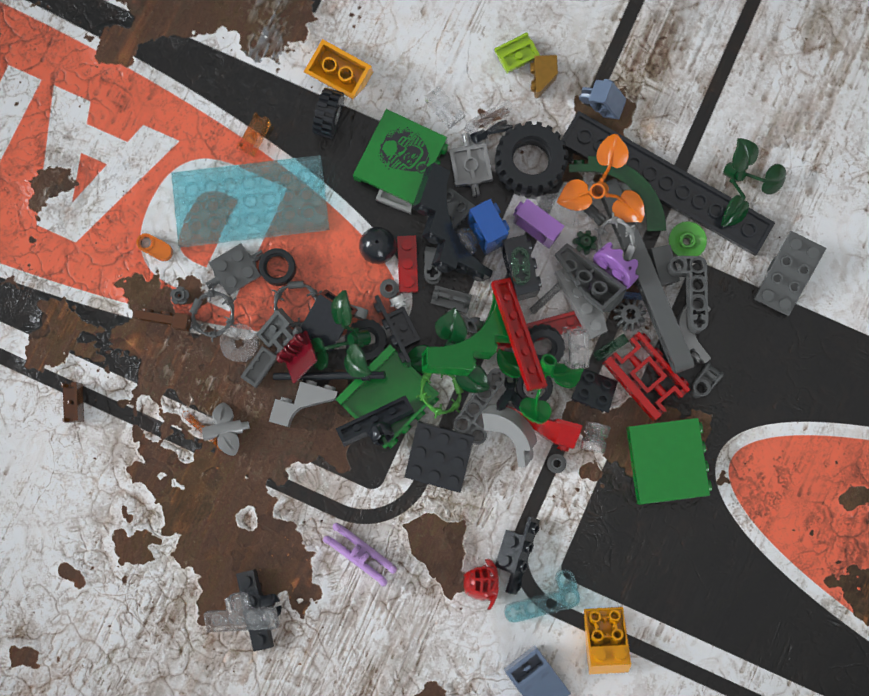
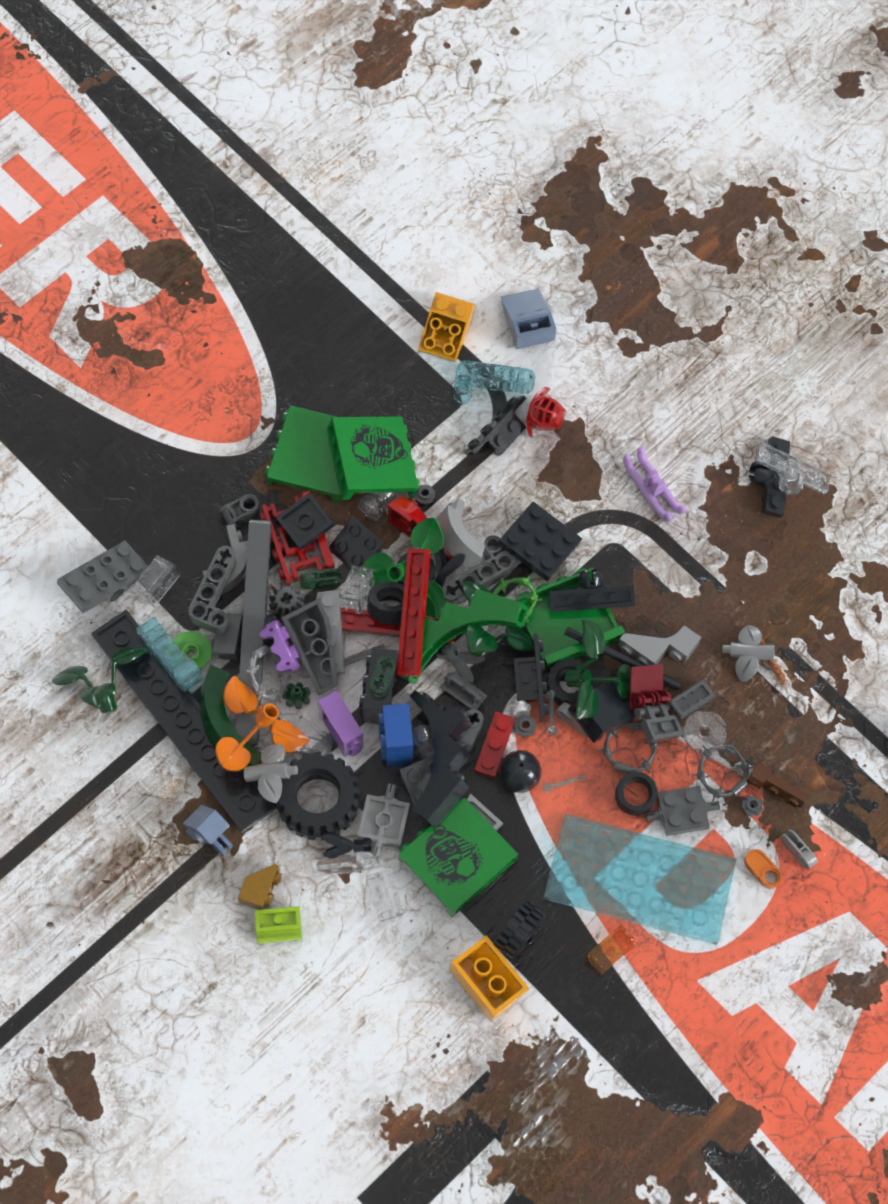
camera: 160 degrees left, 15 degrees down
none -> clear hinge [132,555,180,607]
none -> clear light blue beam [135,617,202,693]
none -> light grey plant [244,744,298,803]
none -> black plate [276,492,335,550]
none -> green panel [327,417,420,500]
none -> clear light blue hinge [543,773,587,793]
none -> clear light blue hinge [547,690,557,735]
none -> light grey piece [780,829,818,870]

